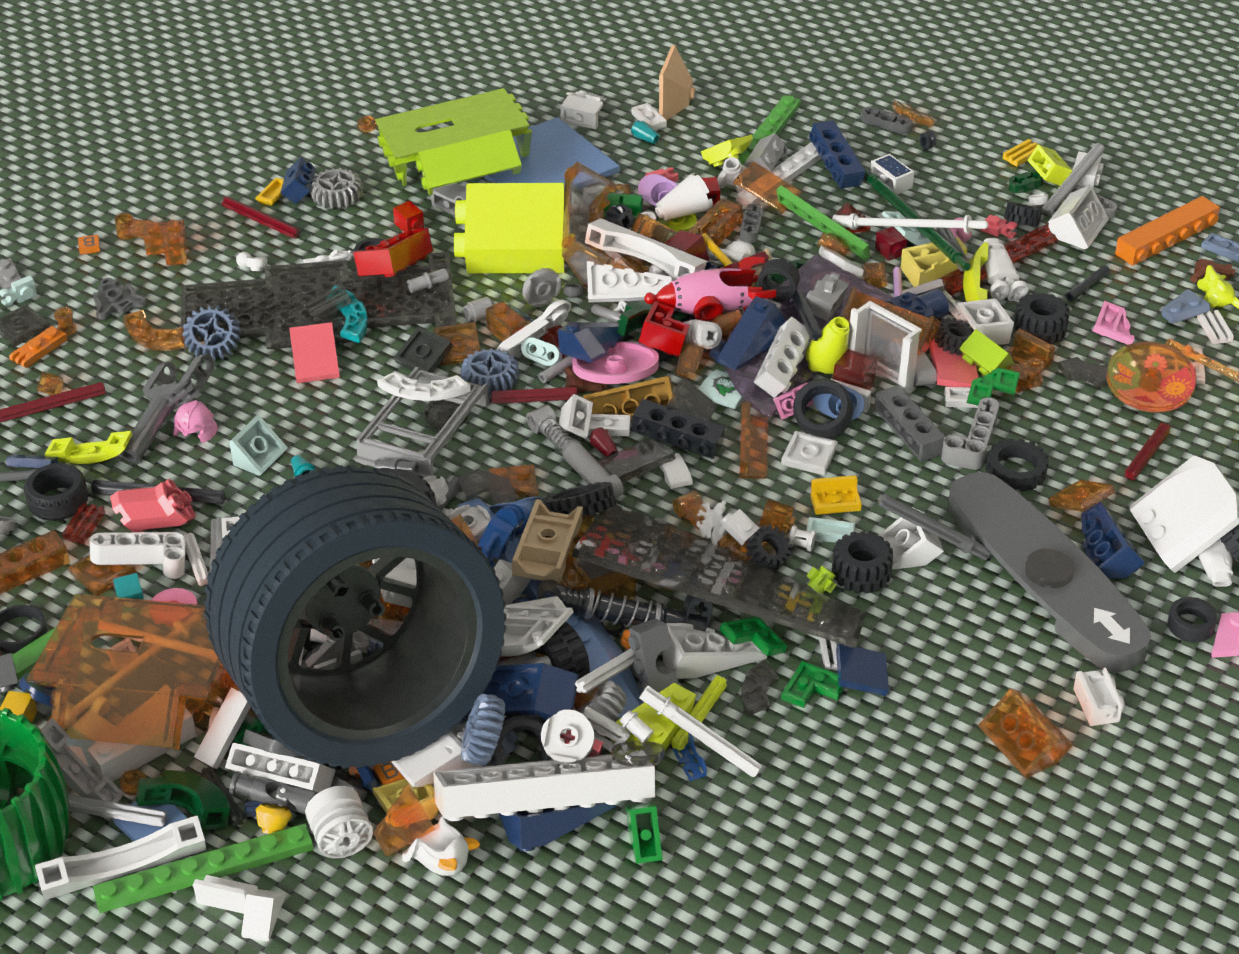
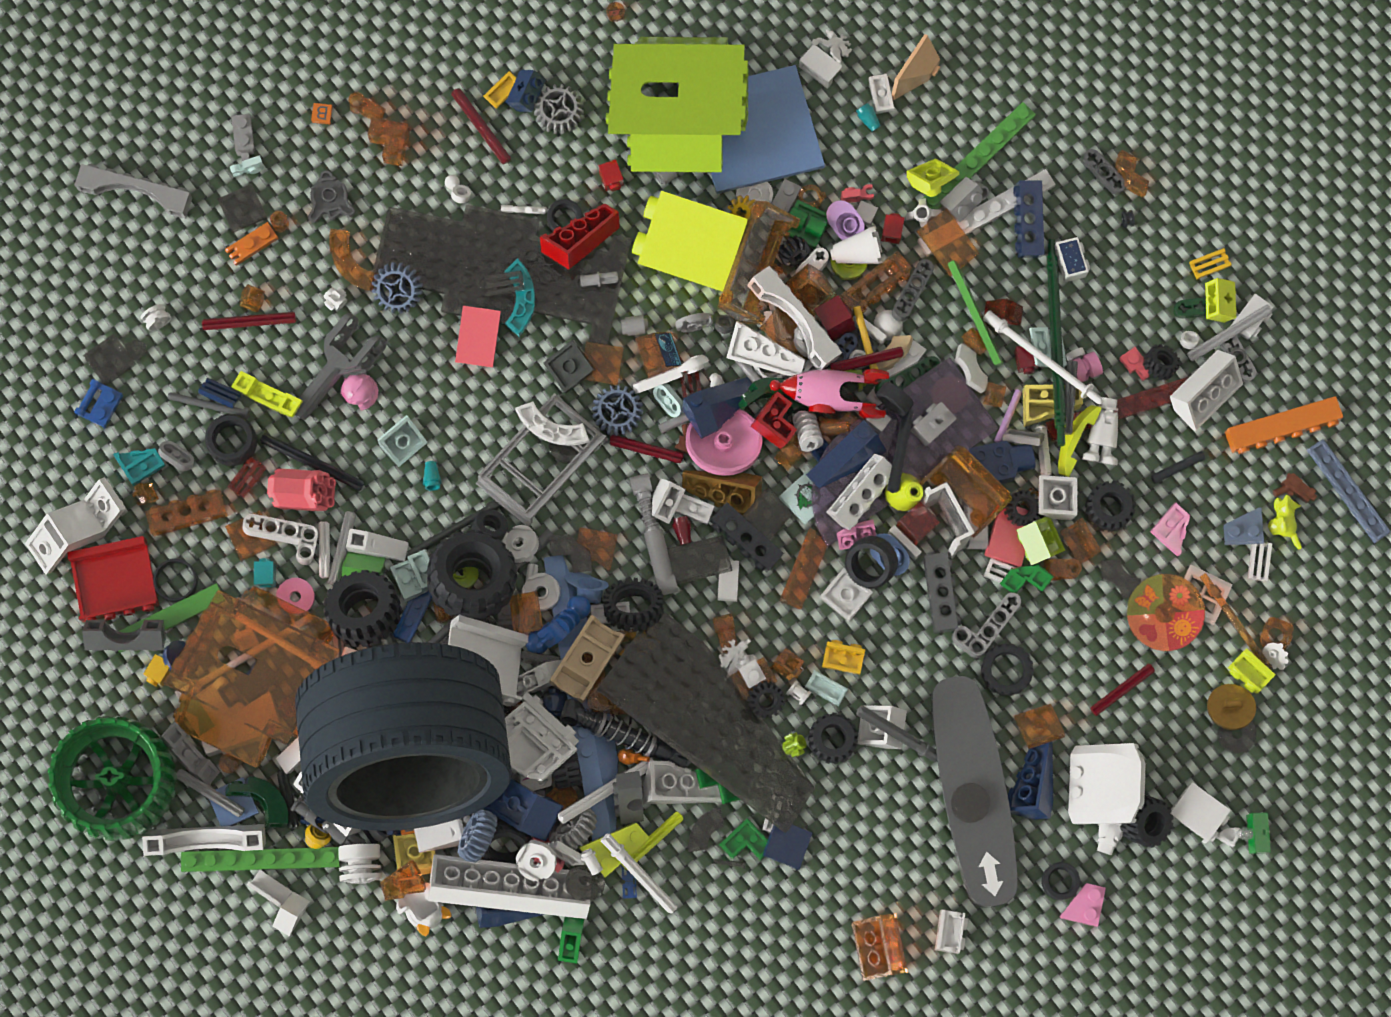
camera: 15 degrees right, 35 degrees up
dark grey pin [374,458,421,475] -> none
none -> white gear [324,287,347,311]
none -> clear smoke piece [714,859,746,869]

